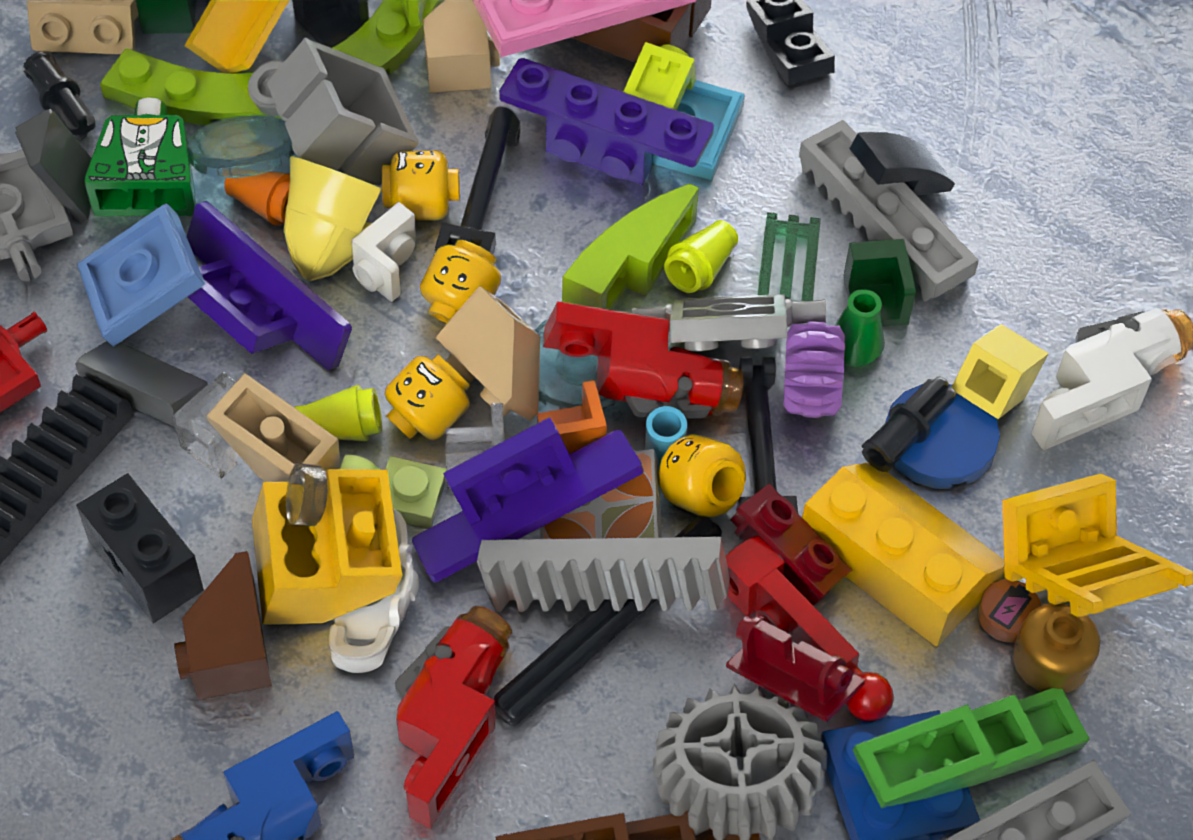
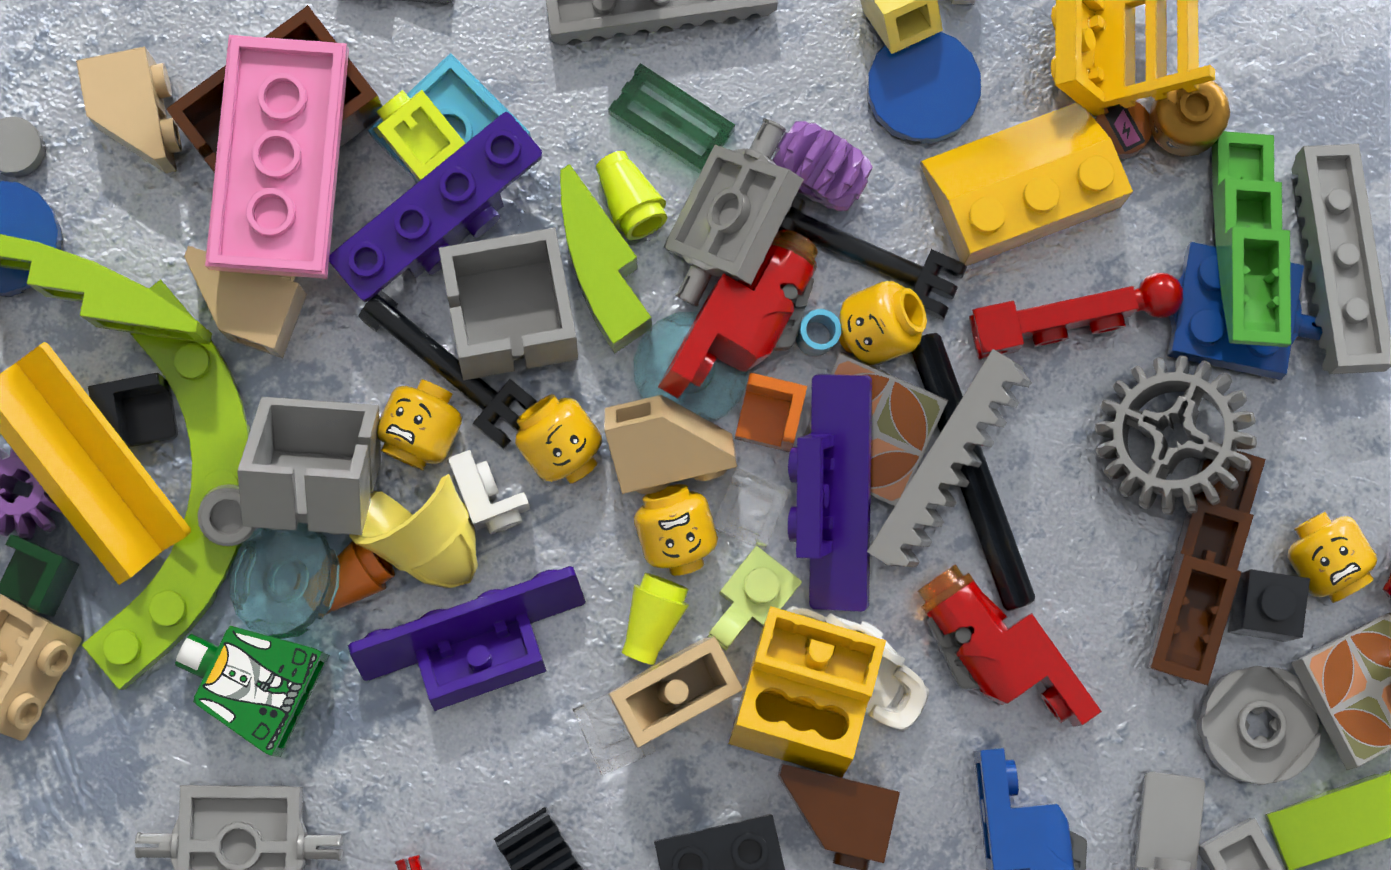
camera: 65 degrees left, 25 degrees up
dark grey slope [15,109,92,223] -> none
black axle [23,51,96,140] -> none
dark grey slope [75,341,208,428] -> none
medium blue tile [77,203,206,347] -> none
clear smoke tile [286,463,328,526] -> none
dark red hinge [726,615,865,722] -> none
dark red hinge [730,483,852,606] -> none
green cone [835,289,885,367] -> none
dark green panel [843,239,916,327] -> none
black axle [861,376,956,472] -> none
none -> light grey piece [439,227,578,380]

